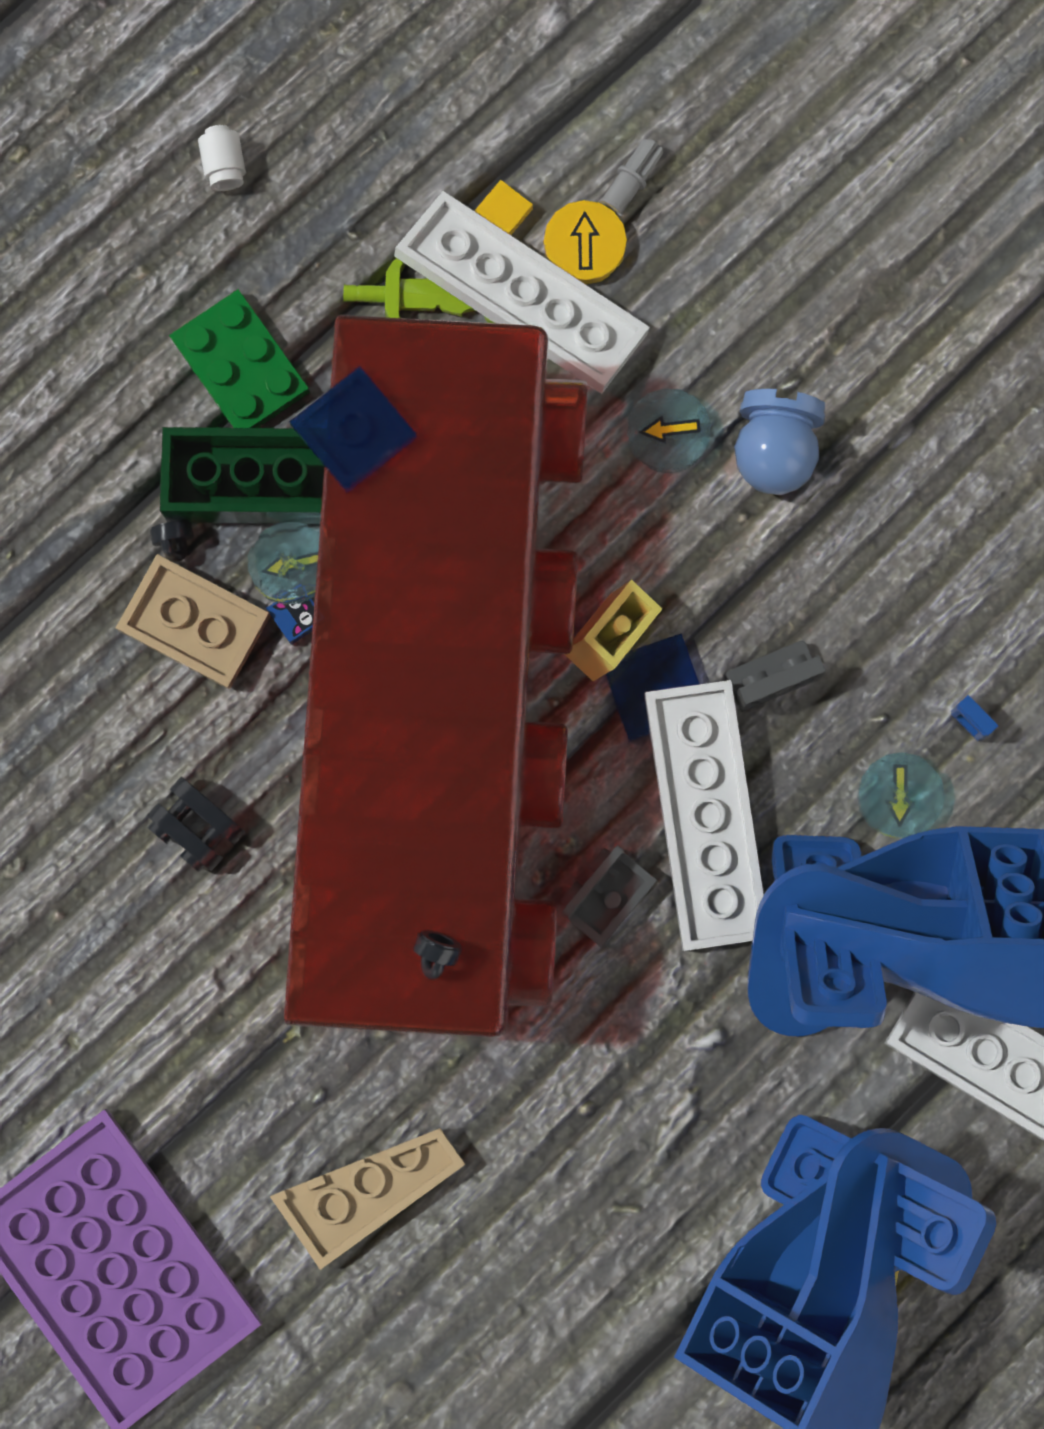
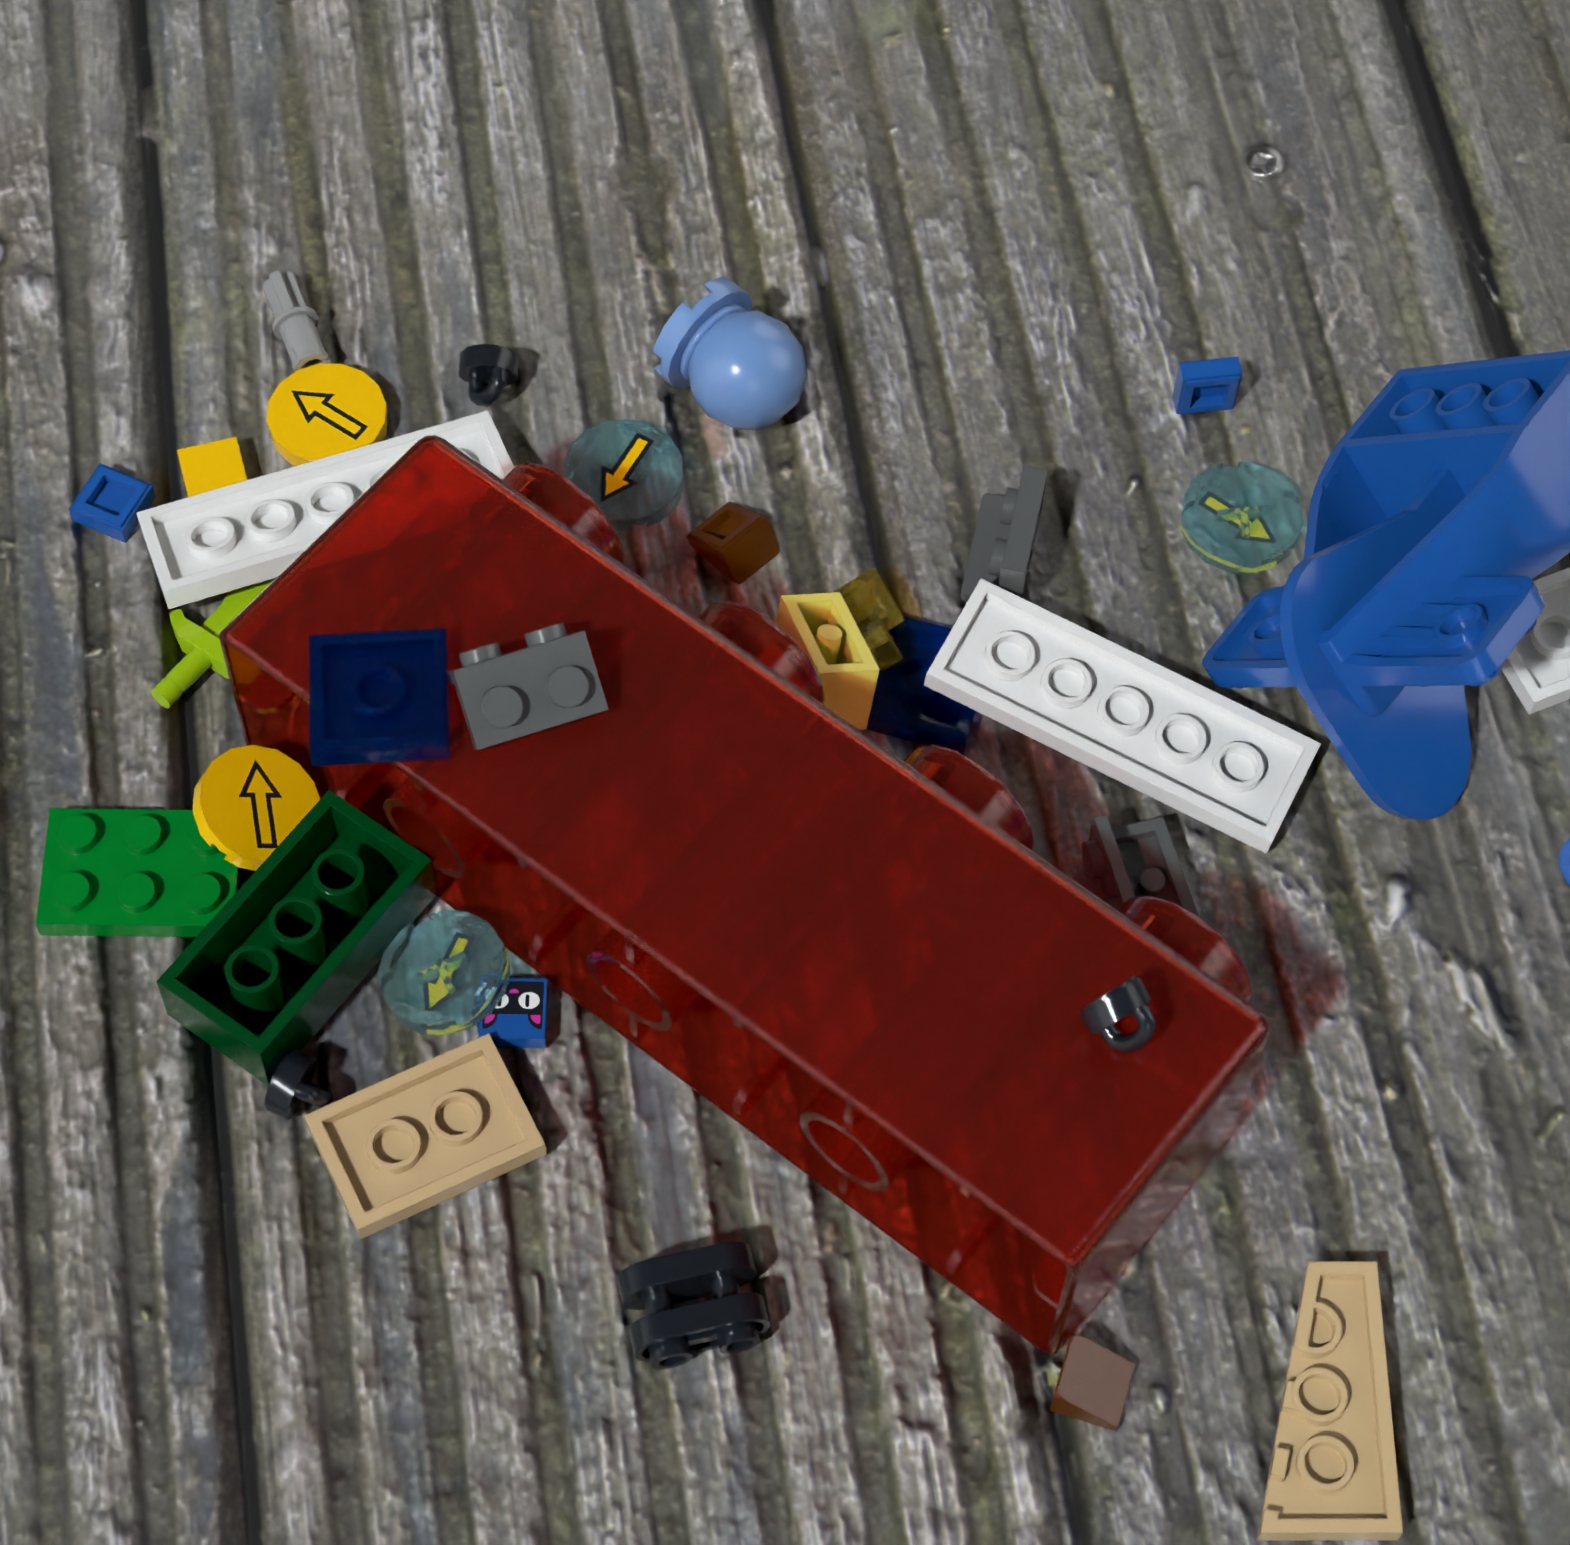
camera: 60 degrees left, 20 degrees down
none -> blue tile [69,463,156,543]
none -> yellow tile [192,745,320,871]
none -> dark grey bracket [447,622,609,750]
none -> black tile [459,344,519,406]
none -> reddish brown slope [686,502,780,584]
none -> clear yellow plate [833,567,905,672]
none -> reddish brown slope [1050,1333,1135,1431]

